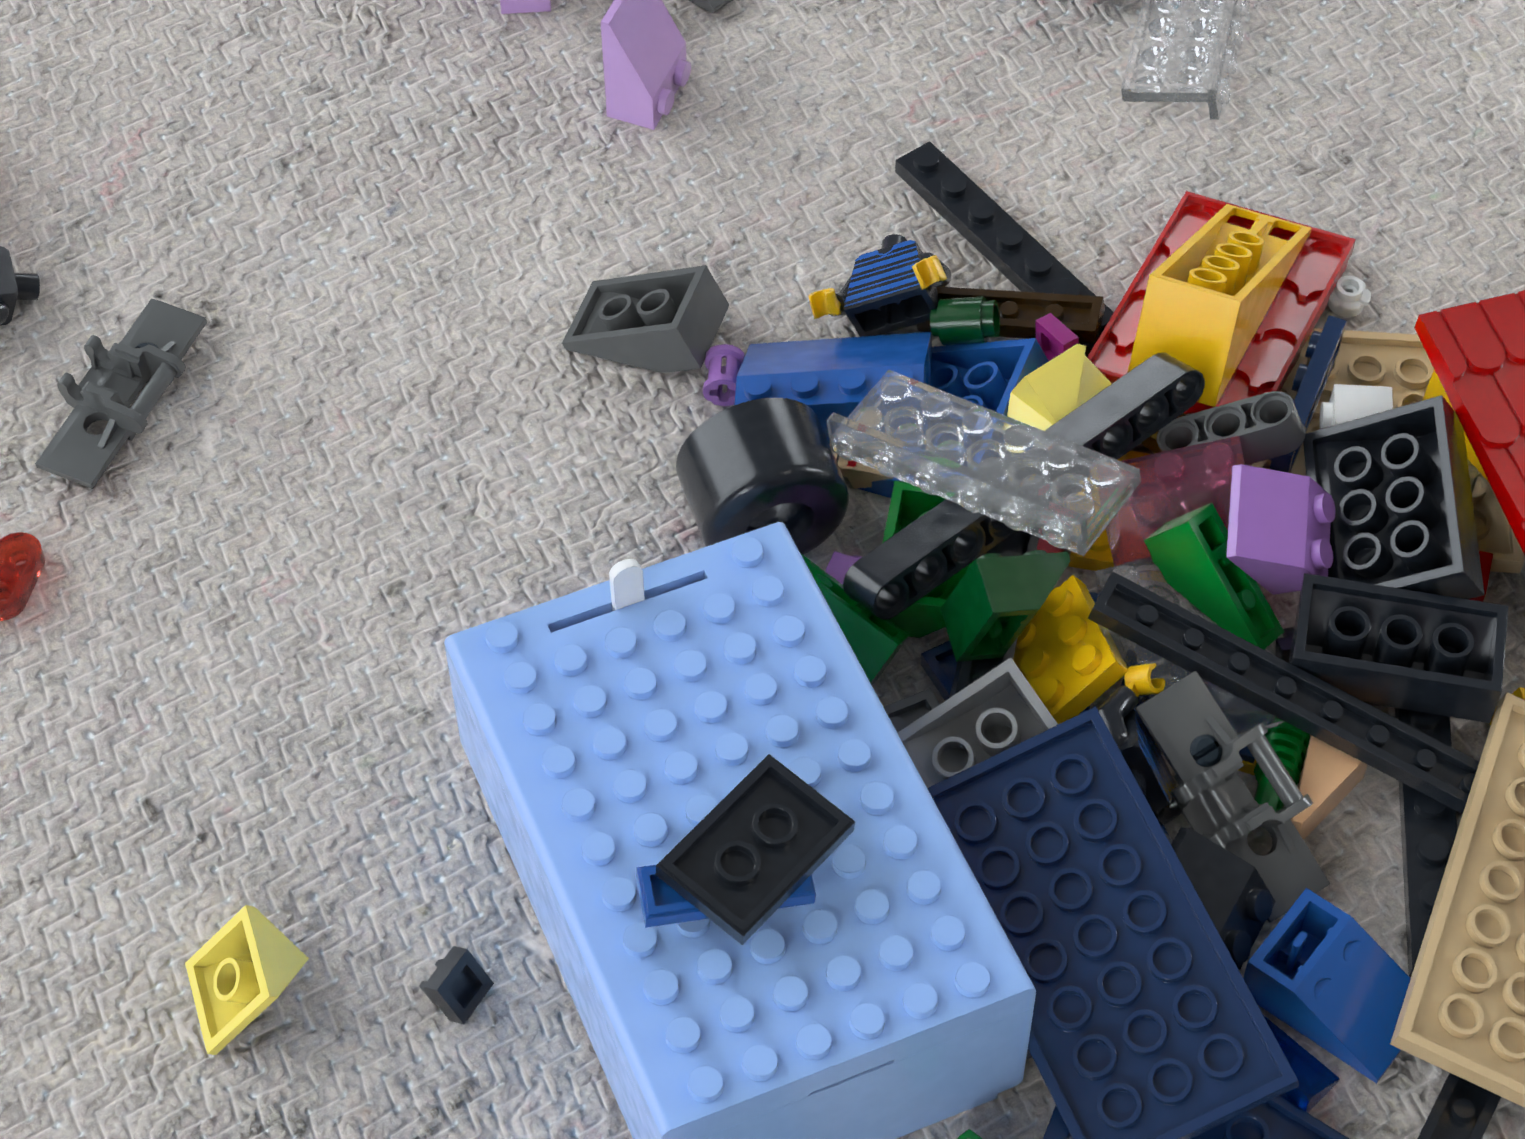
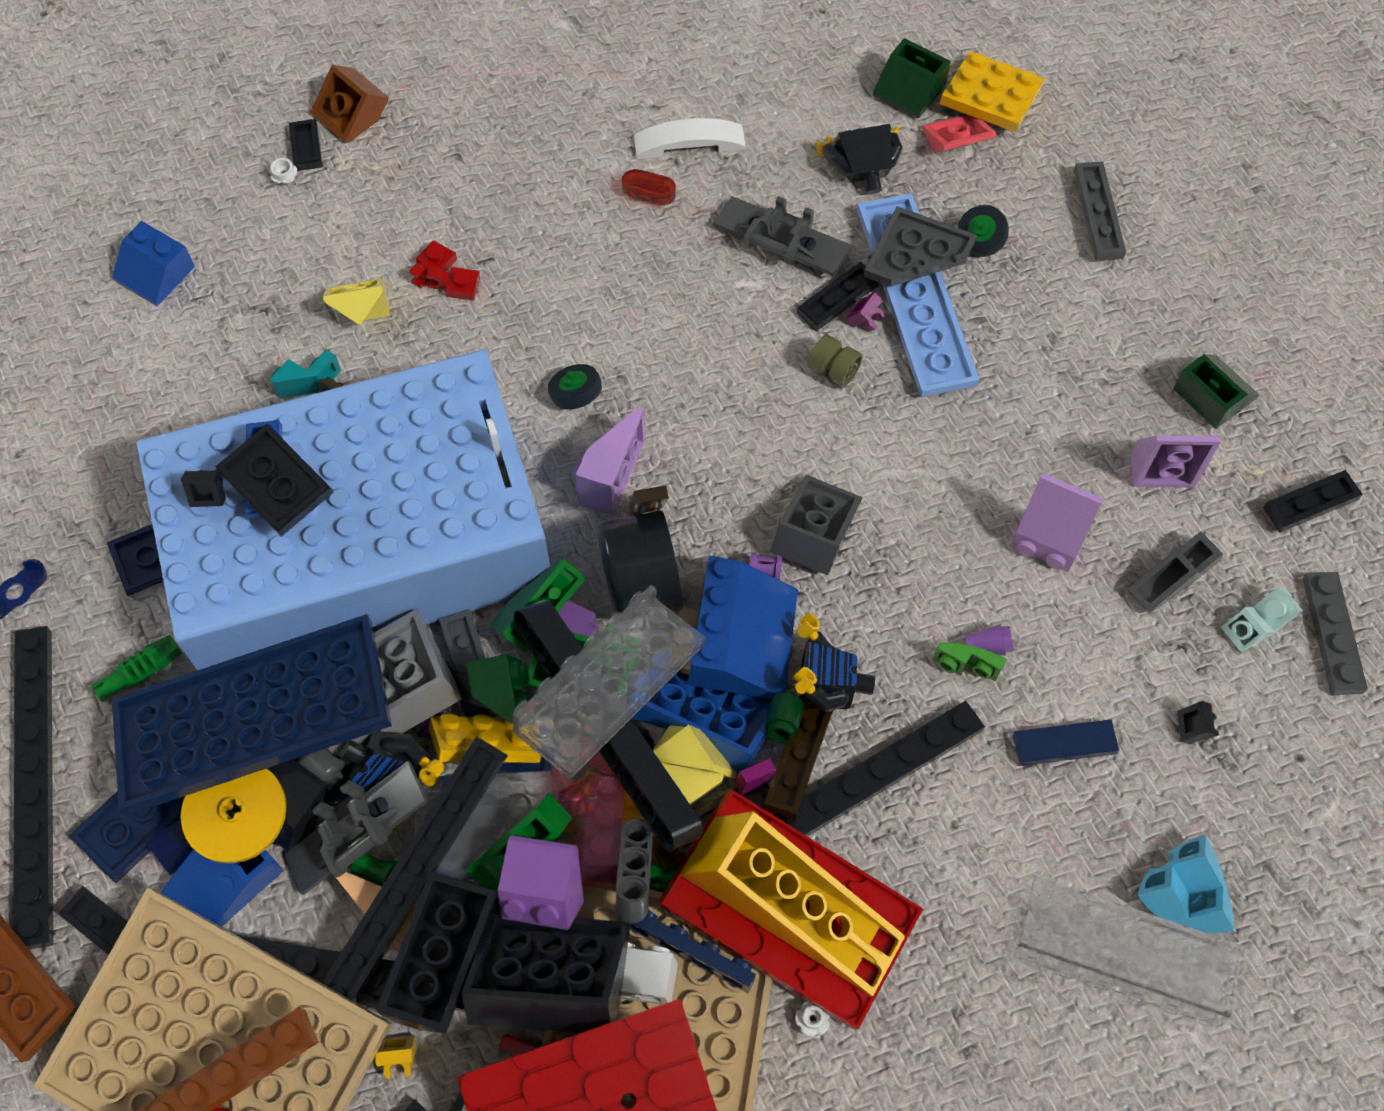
camera: 95 degrees right, 10 degrees up
none -> black tile [181,469,226,507]
none -> yellow piece [181,769,286,864]
none -> teal slope [269,349,341,399]
none -> red plate [409,240,457,288]
none -> red plate [426,266,480,301]
none -> black wheel [548,364,602,409]
none -> lavender slope [573,407,645,515]
none -> dark brown plate [629,486,669,515]
none -> black tile [797,262,880,332]
none -> olive wheel [807,333,863,388]
none -> magenta tile [845,292,885,332]
none -> light blue plate [857,193,979,397]
none -> dark grey plate [863,206,977,287]
none -> bright green slope [933,643,1007,682]
none -> black wheel [958,205,1009,257]
none -> medium lavender cone [964,624,1013,656]
none -> dark blue tile [1013,719,1119,766]
none -> dark grey plate [1073,161,1126,261]

